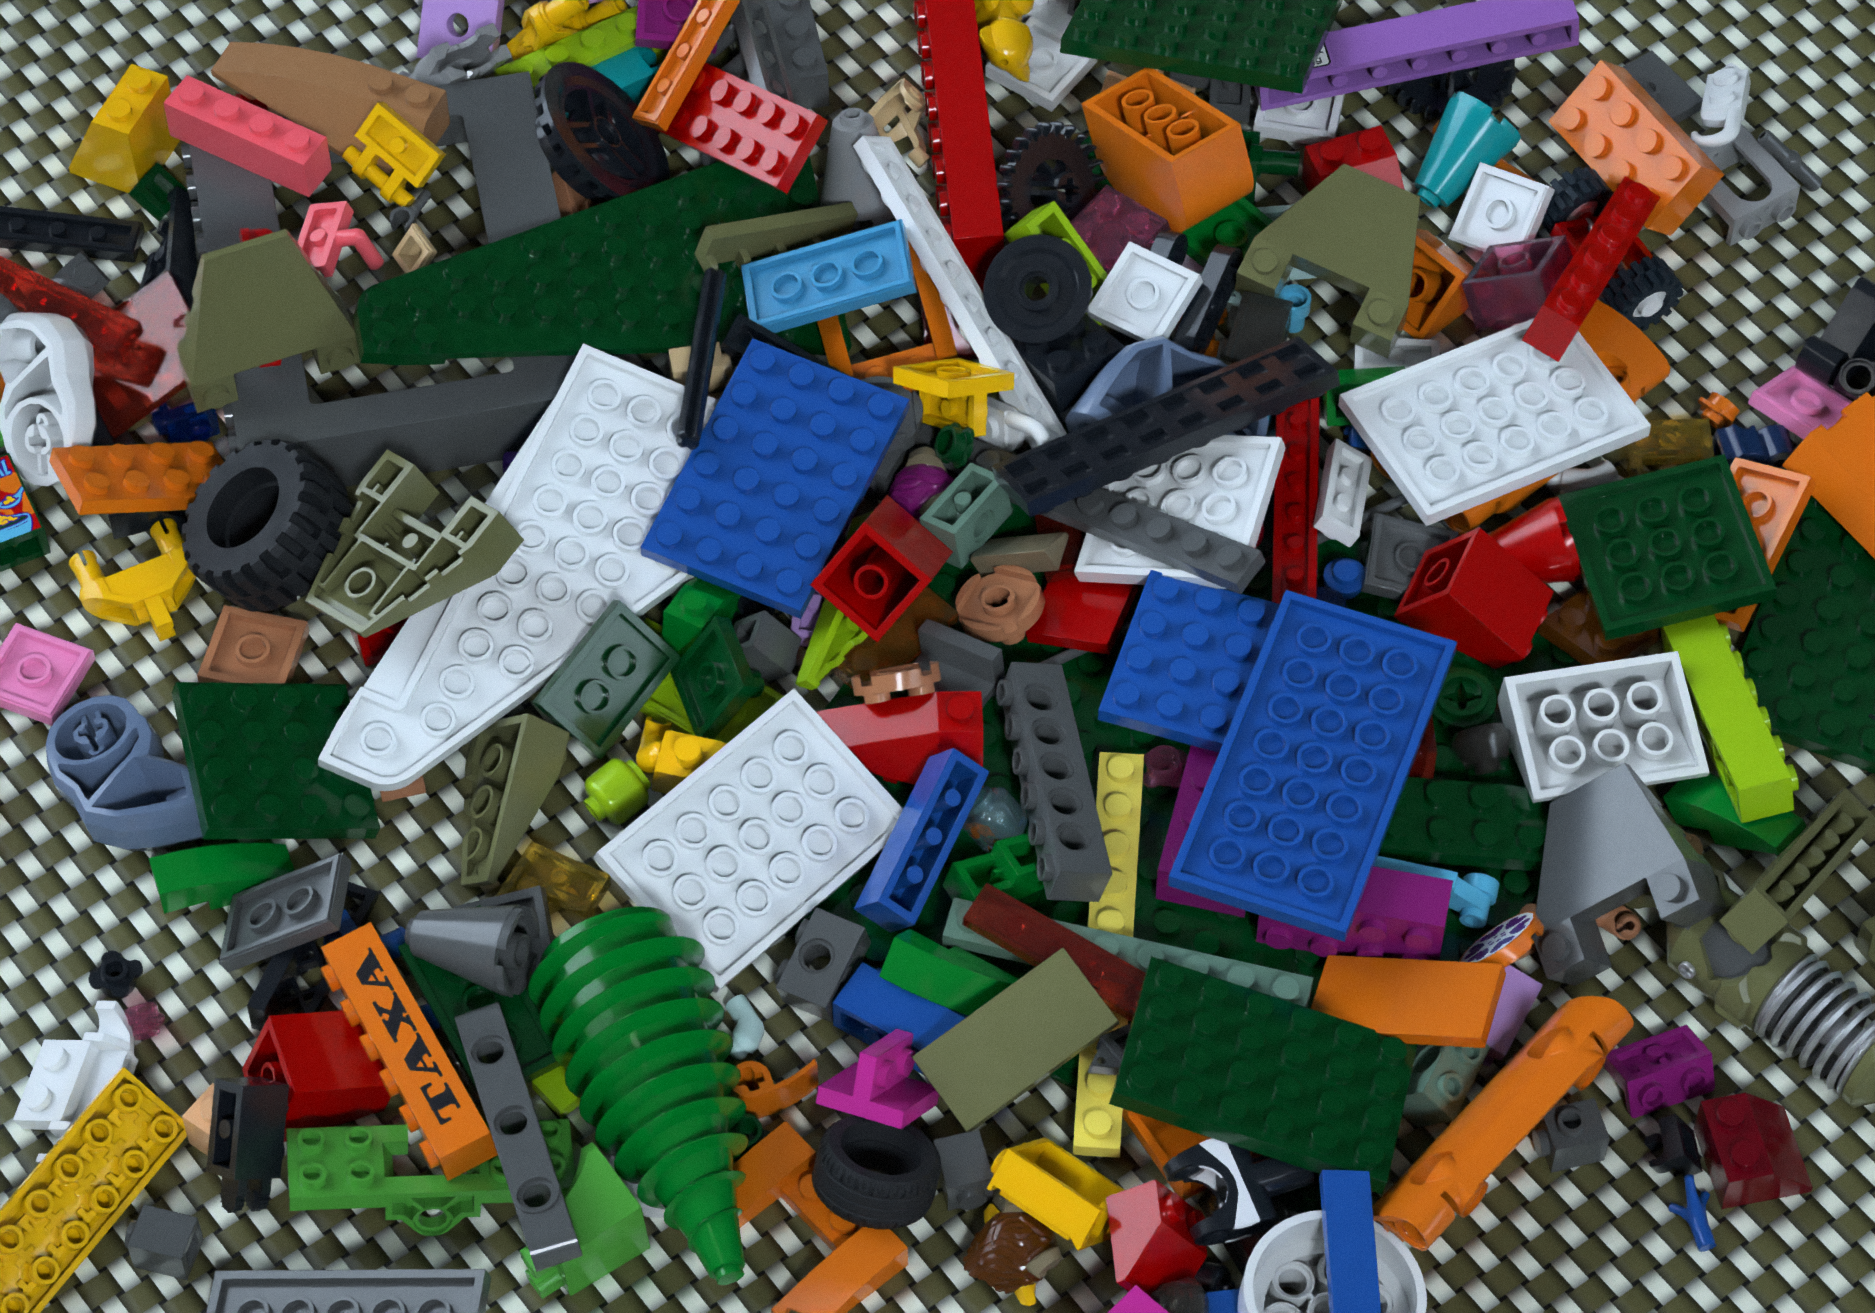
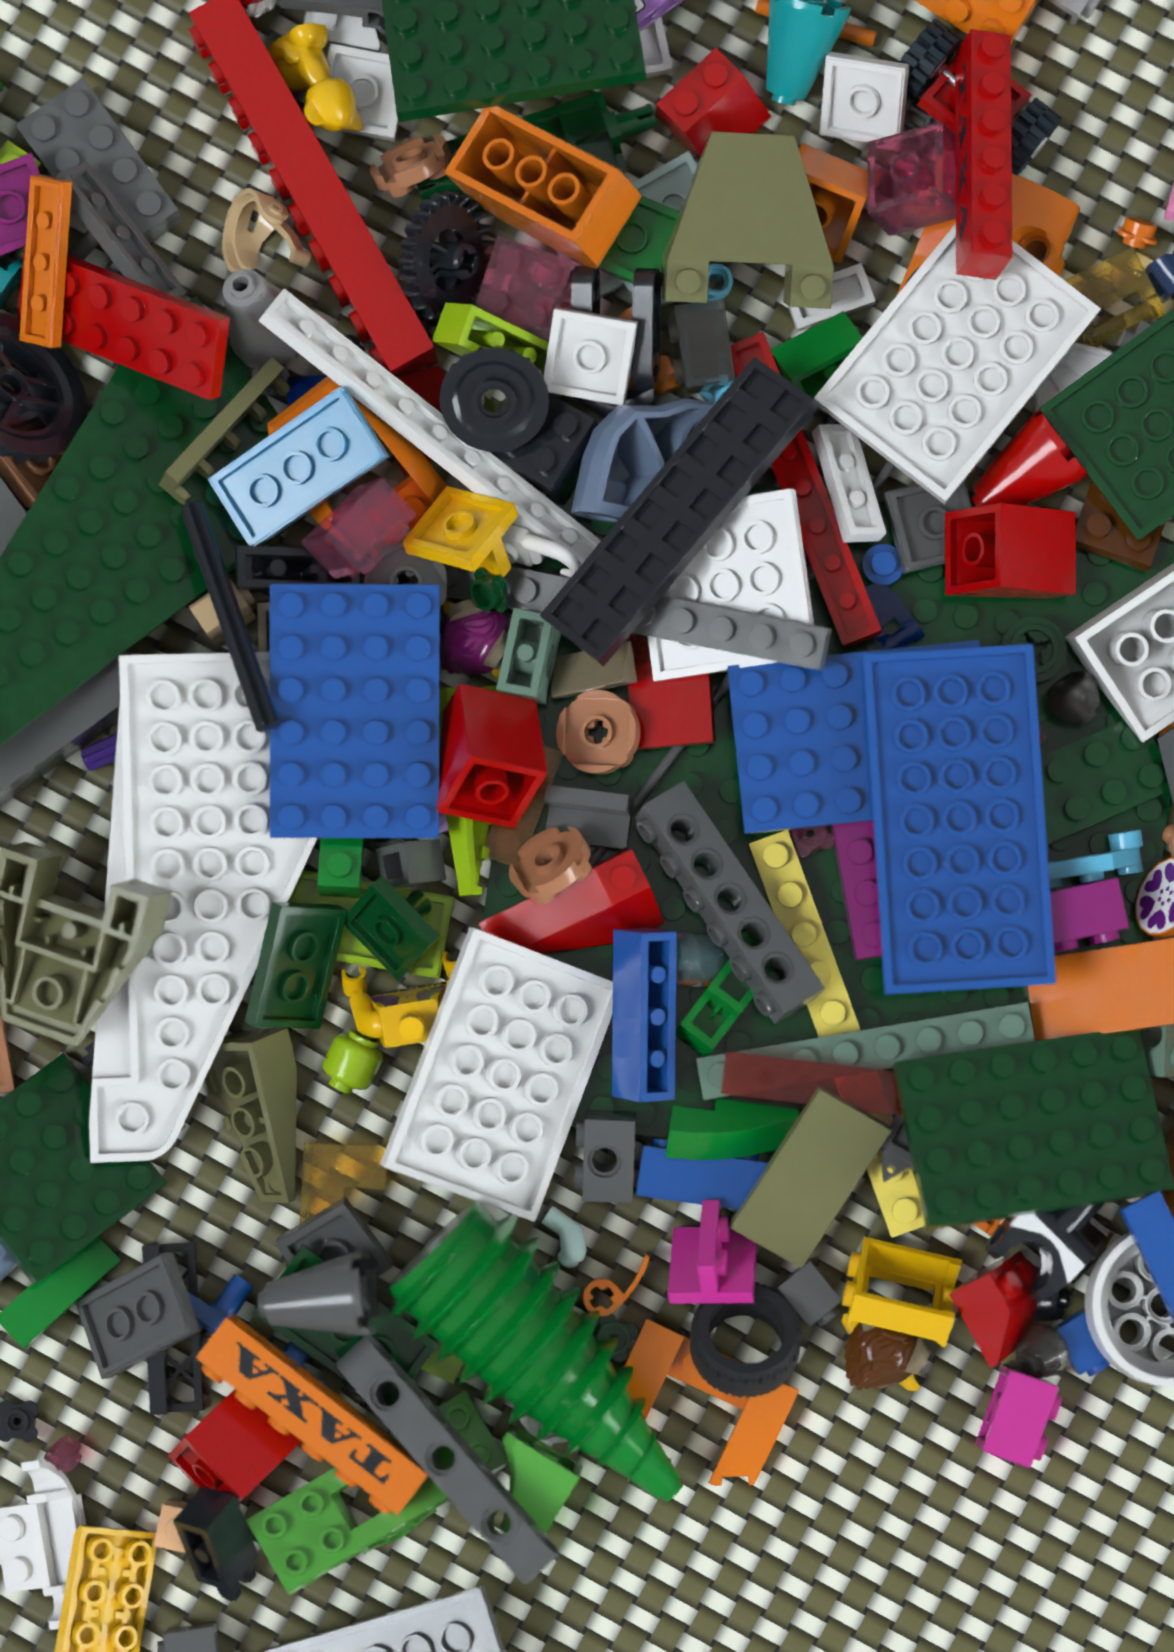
camera: 20 degrees left, 30 degrees up
none -> clear pink brick [301,477,417,579]
none -> nougat plate [370,134,452,198]

